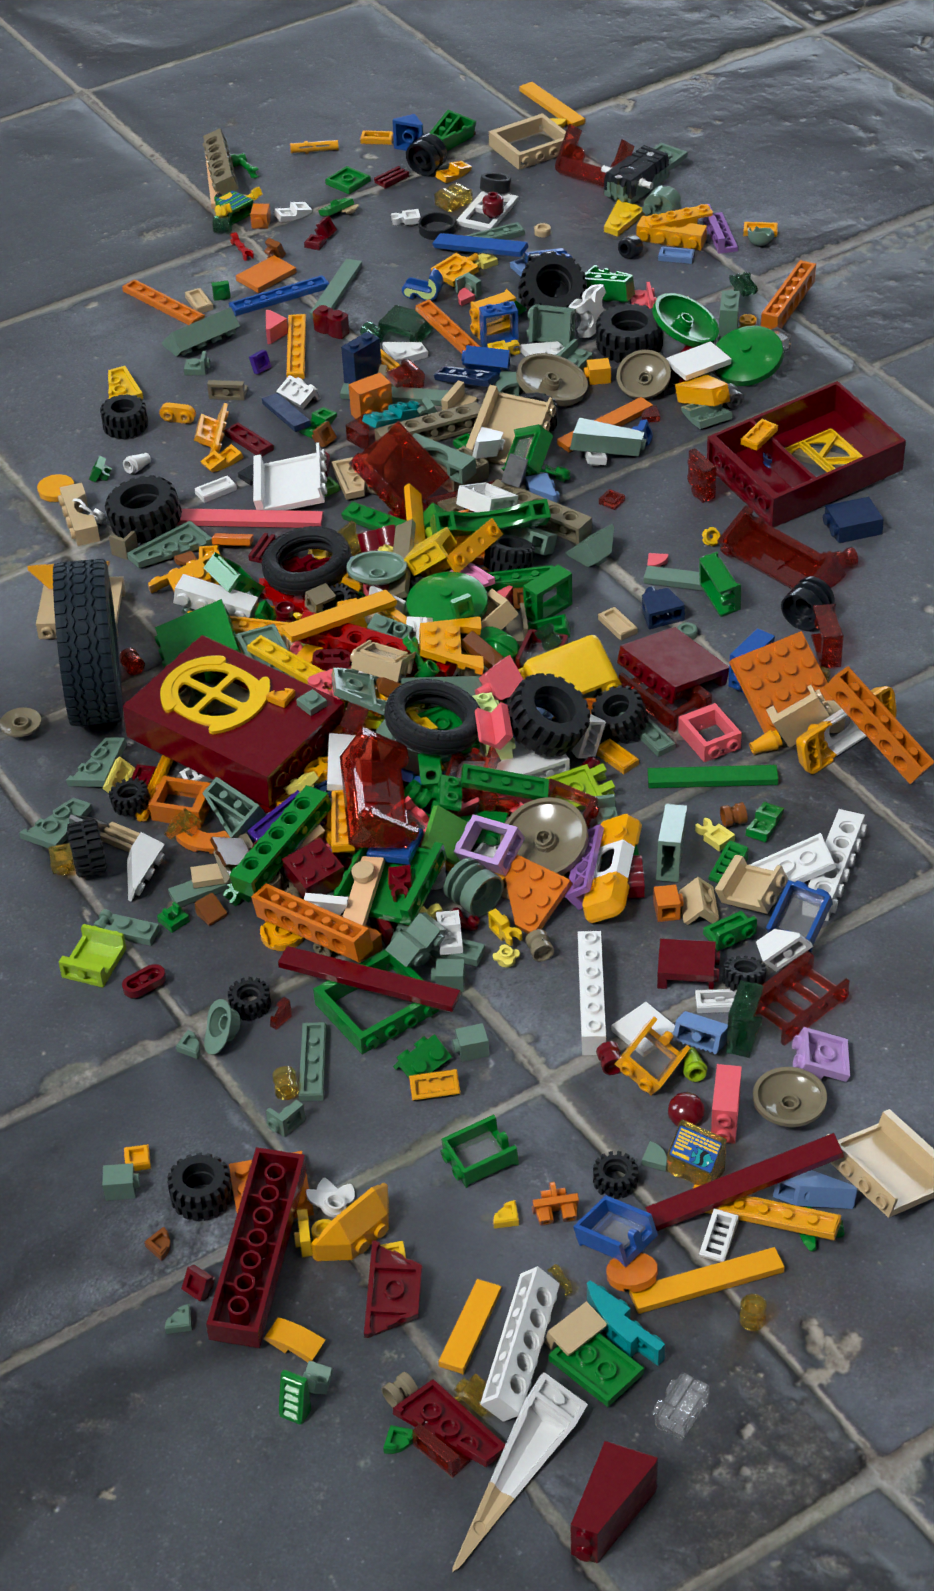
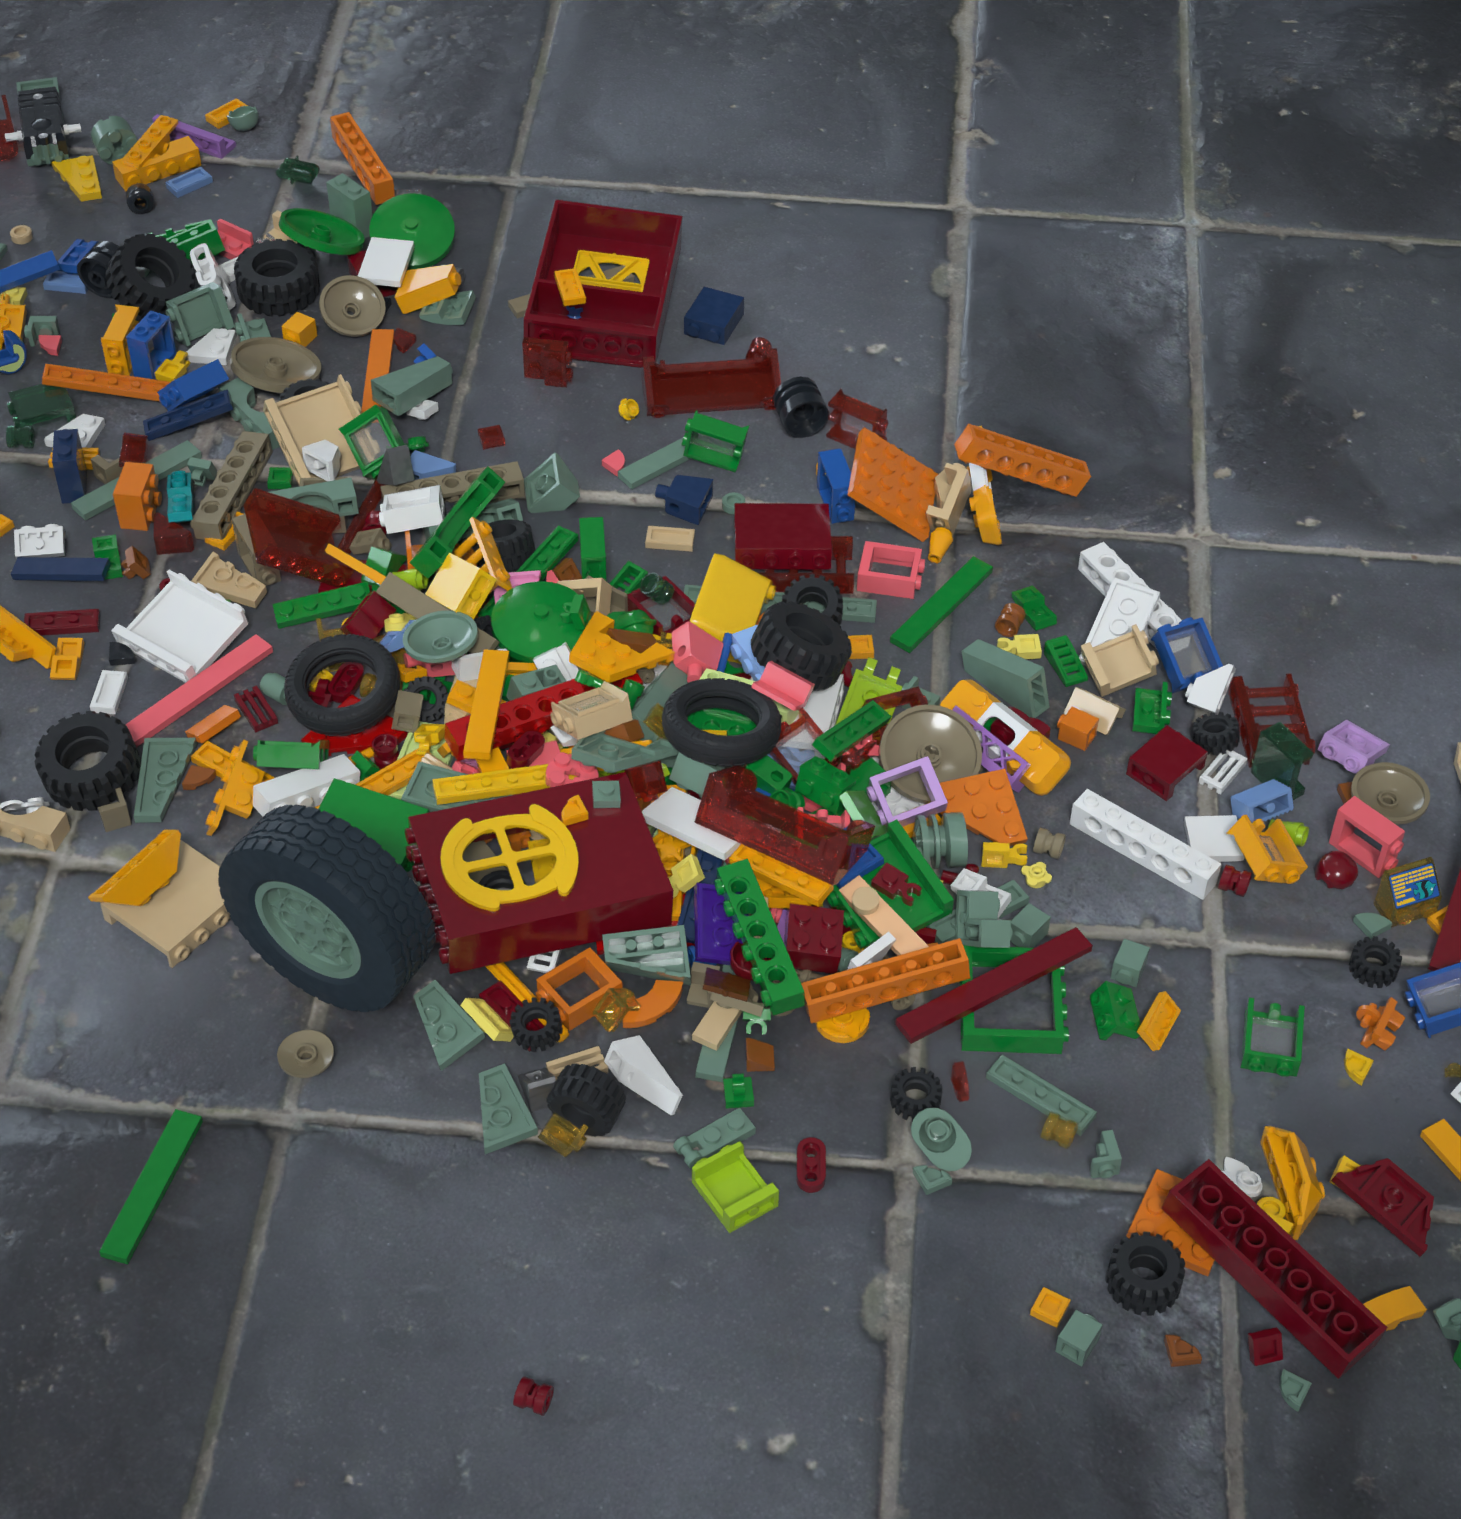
camera: 55 degrees left, 5 degrees up
tan panel [441,381,477,411] -> none

